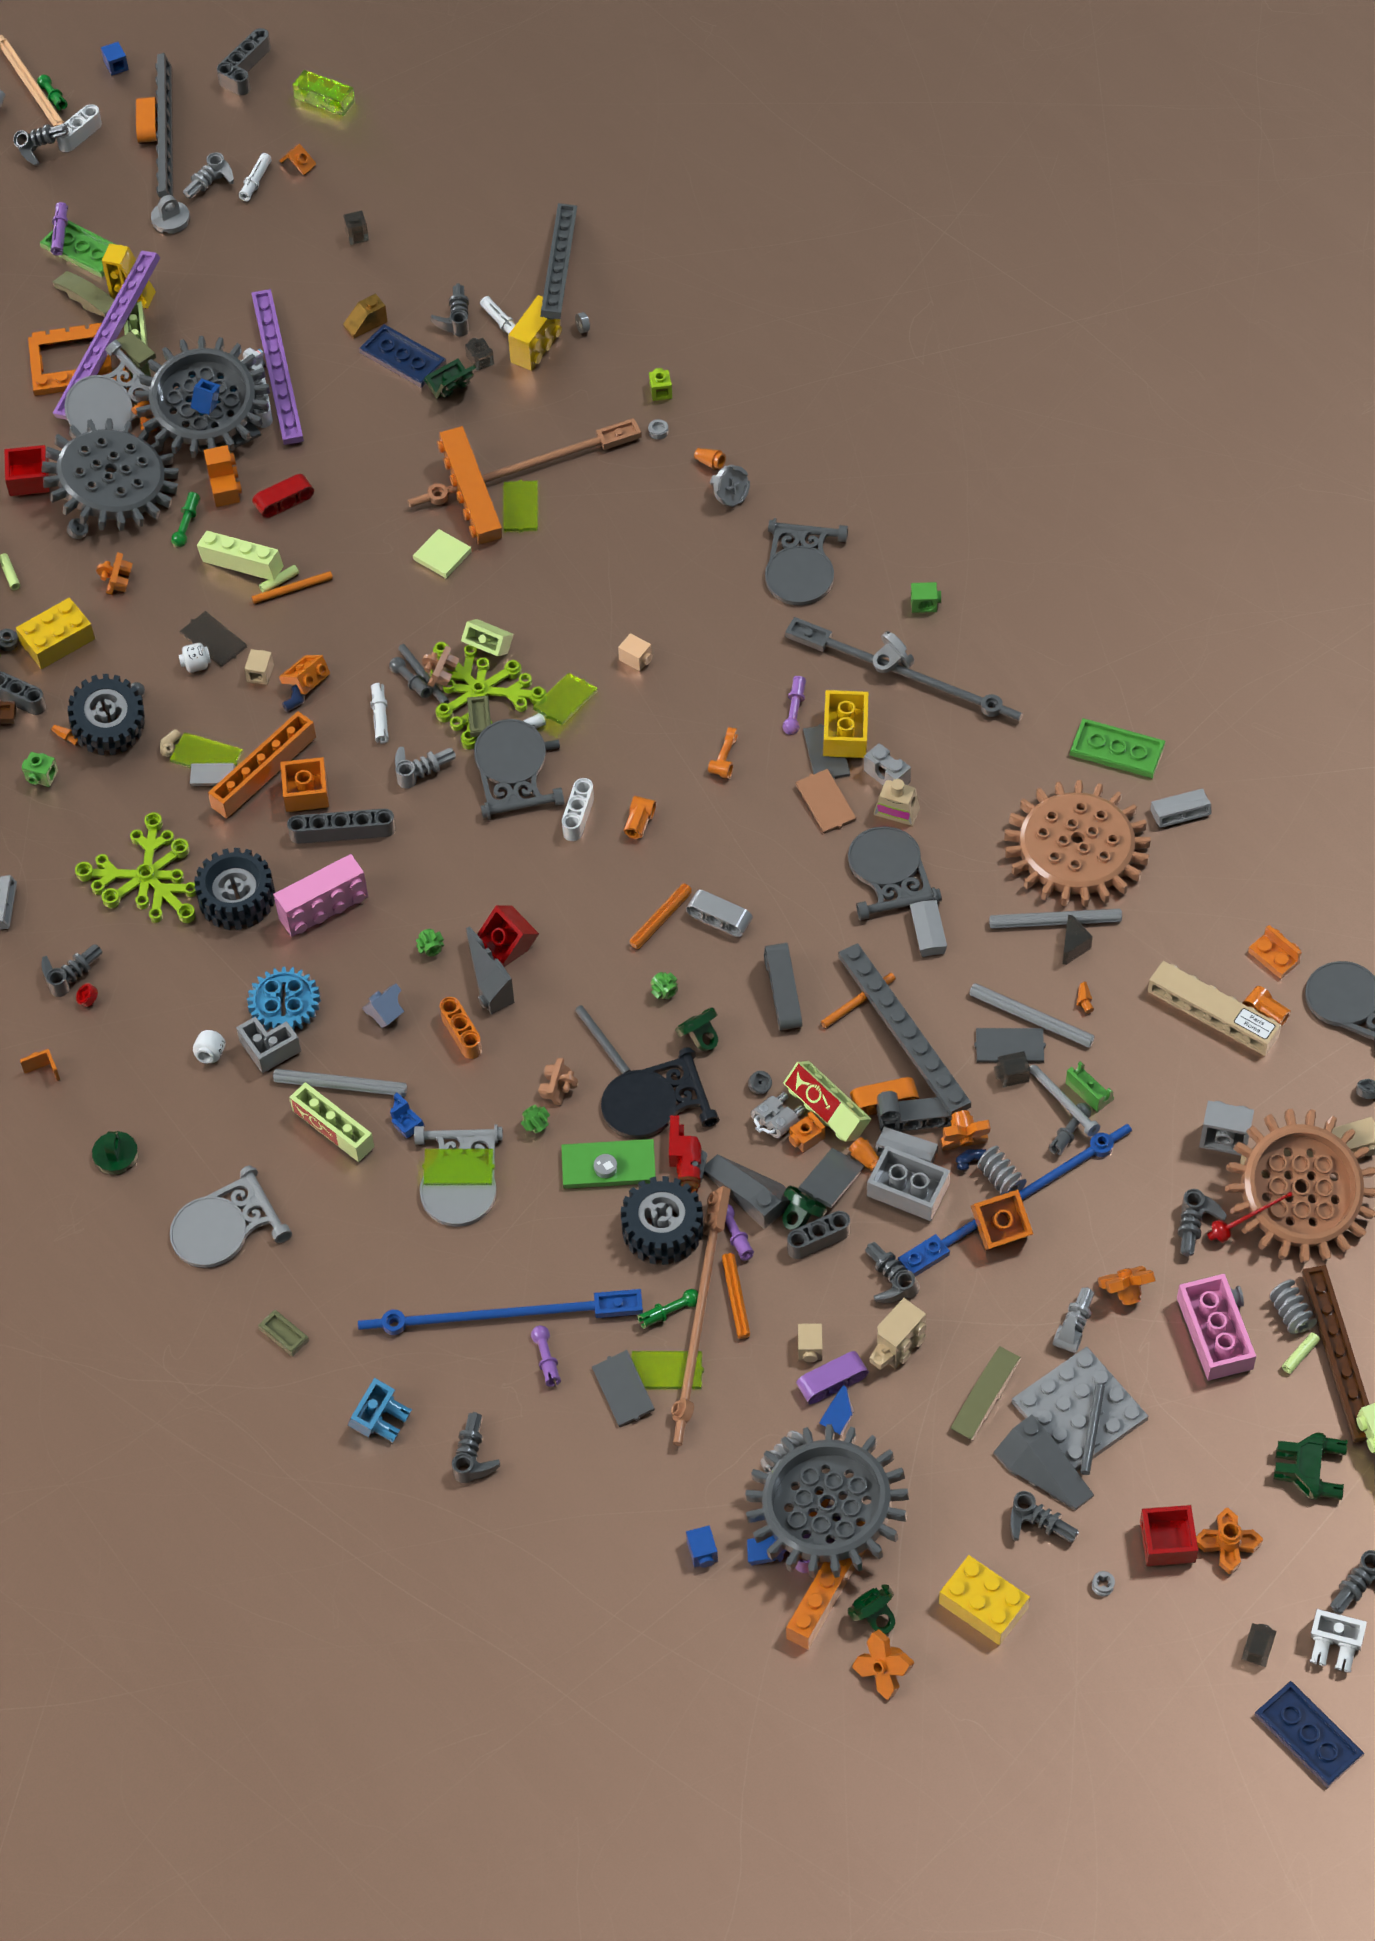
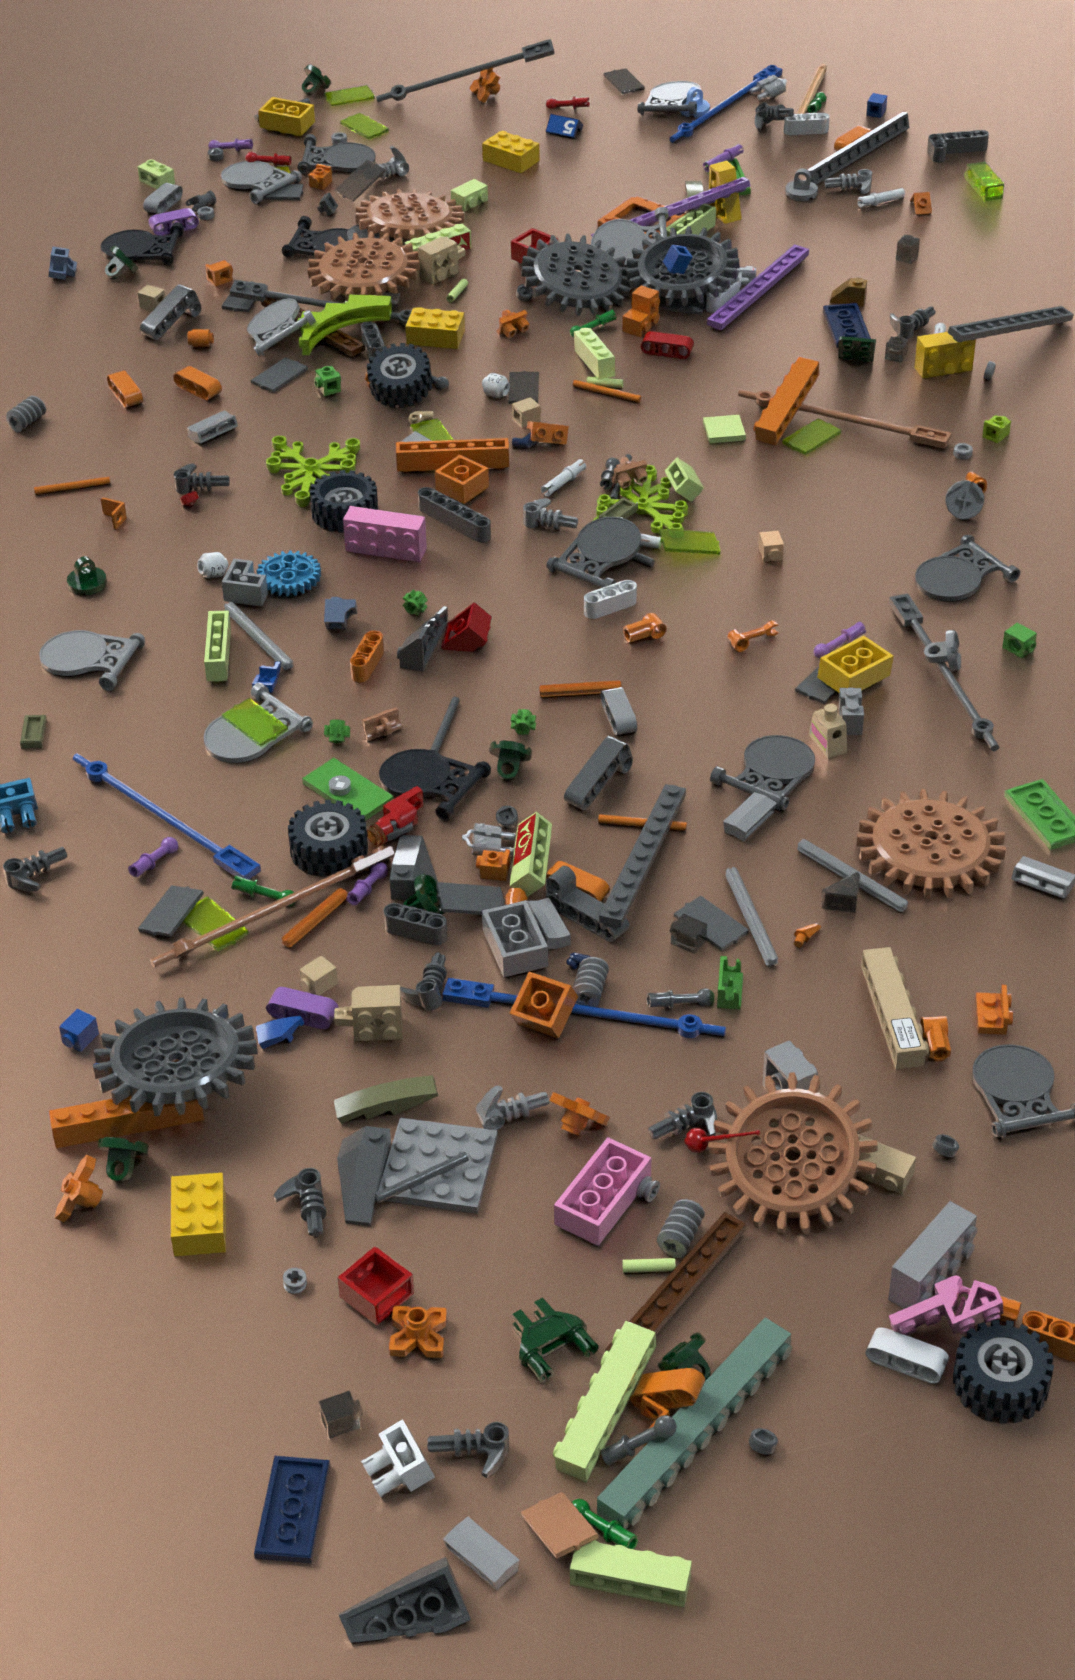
camera: 45 degrees right, 15 degrees down
olive tile [117,331,156,368] -> none
nougat piece [795,769,856,833] -> none
orange plant [940,1110,991,1151] -> none
light grey bar [1029,1065,1100,1137] -> none

